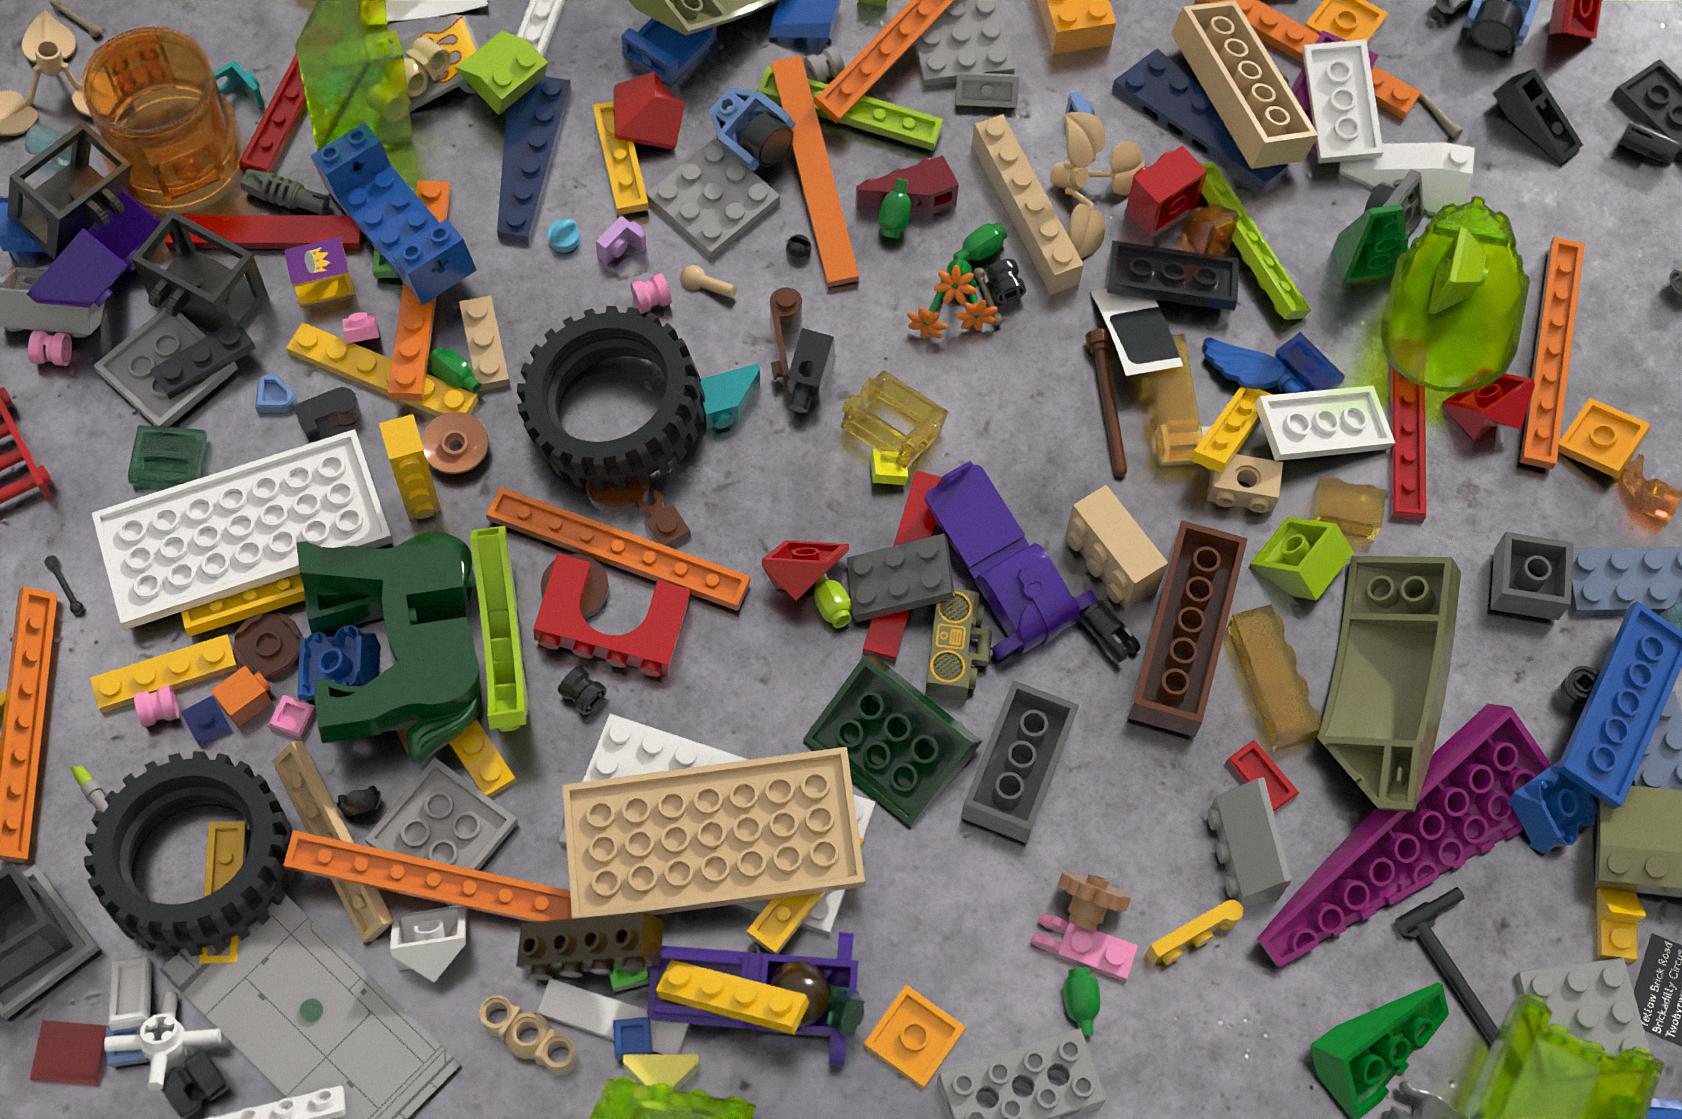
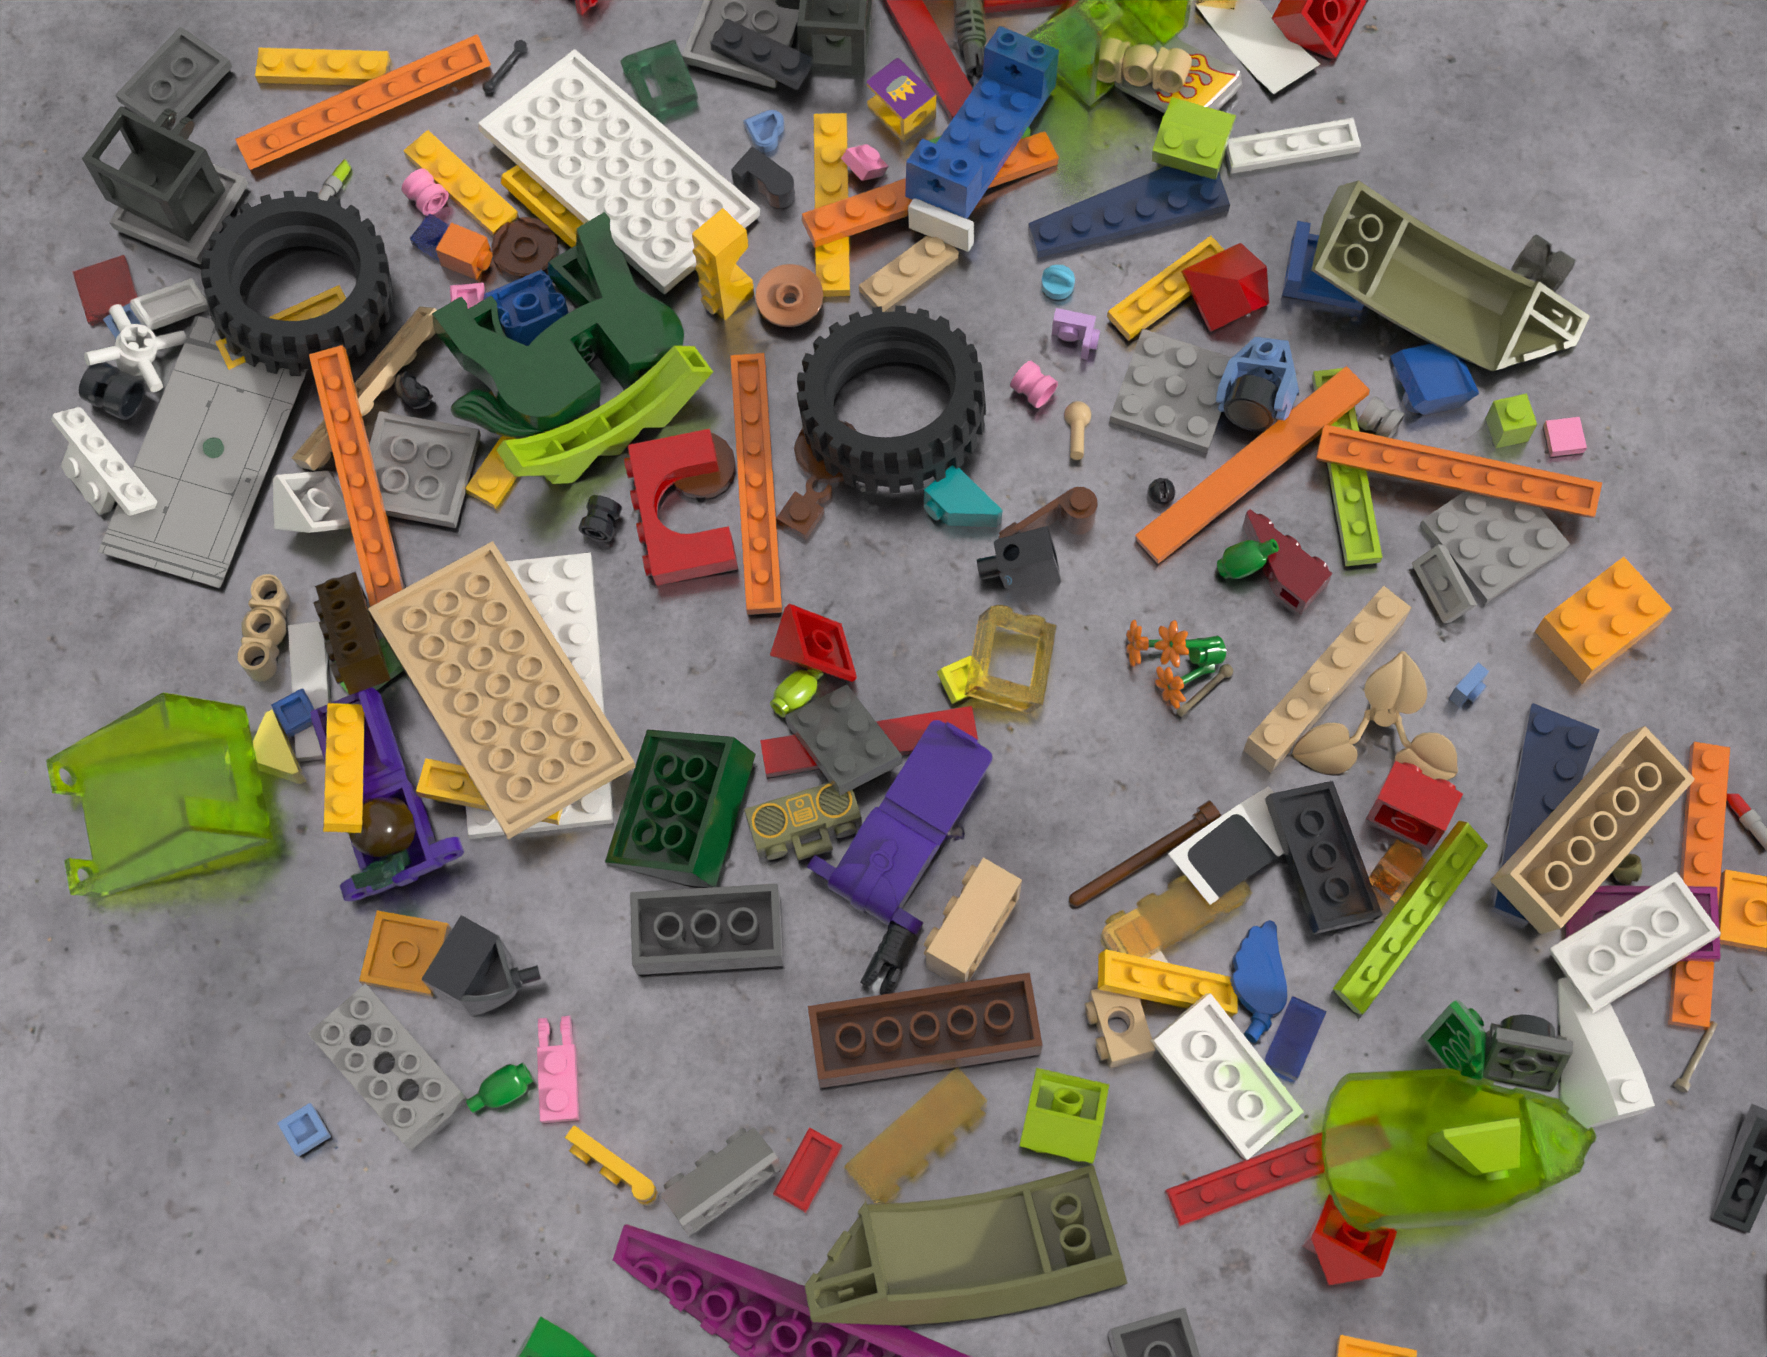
camera: 70 degrees right, 5 degrees up
green plant [428,347,482,394] -> none
green plant [953,222,1007,261] -> none
black wheel [986,259,1026,304] -> none
medium nougat plant [1057,871,1131,931] -> none
clear yellow brick [1309,477,1387,540] -> none
orange plate [1520,237,1585,470] -> none
none -> black piece [421,915,541,1016]
none -> white tile [908,198,974,252]

